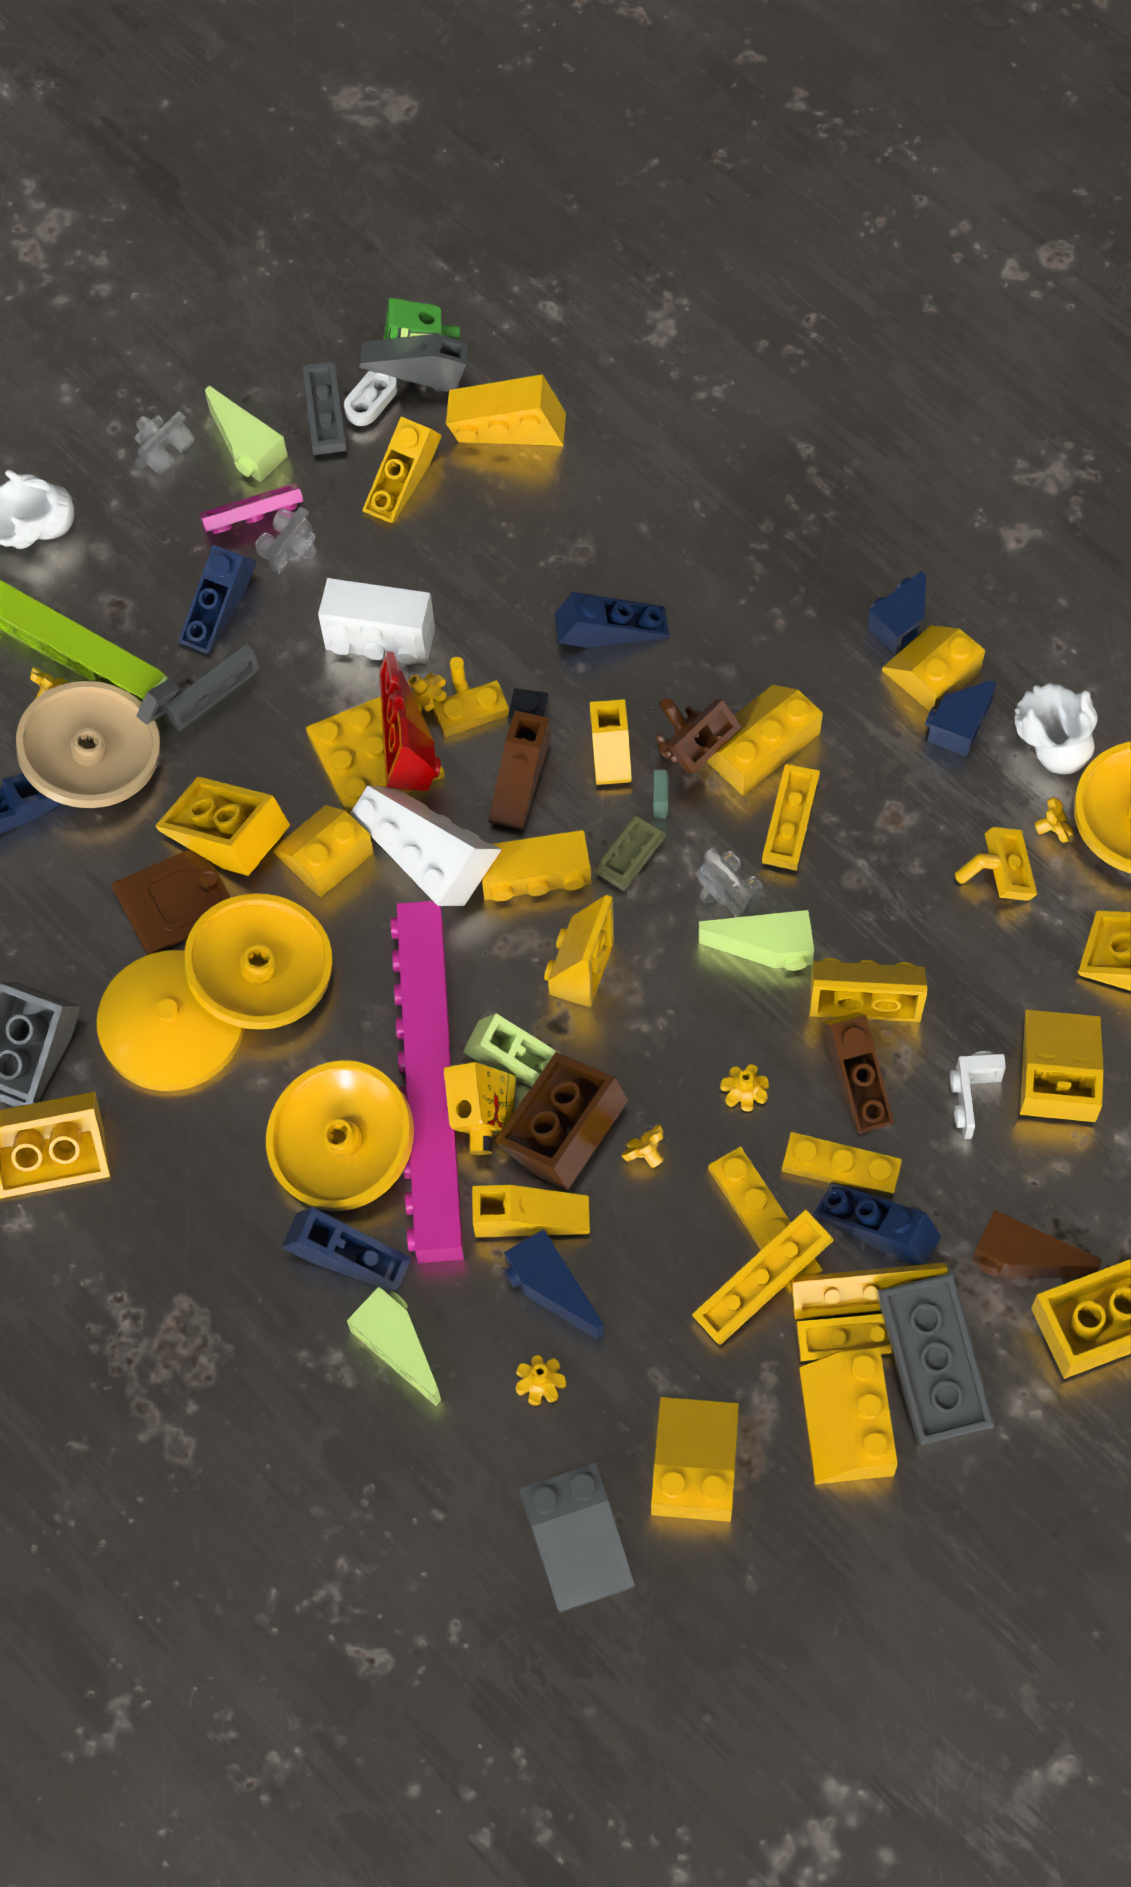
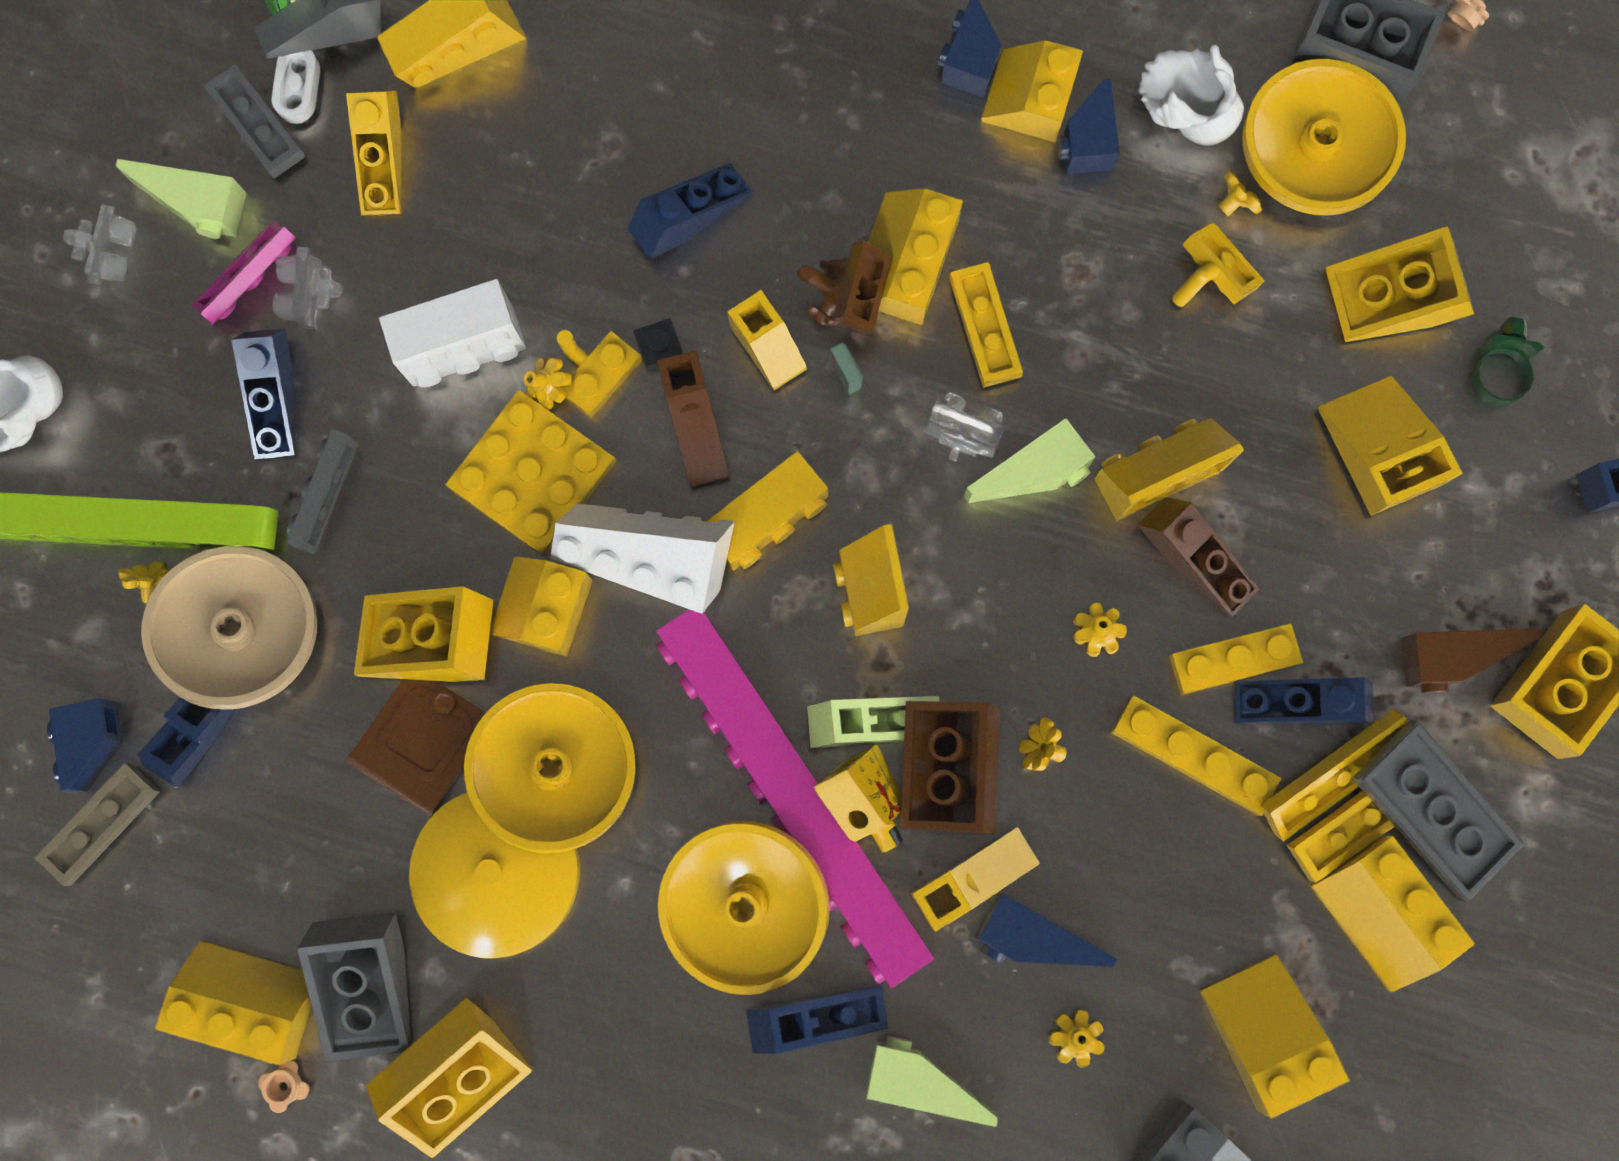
camera: 30 degrees left, 15 degrees up
dark grey tile [136,679,179,725] -> none
red wedge [379,651,441,791] -> none
olive plate [594,814,665,891] -> none
yellow plate [692,1209,834,1345] -> none
white bracket [950,1051,1006,1139] -> none

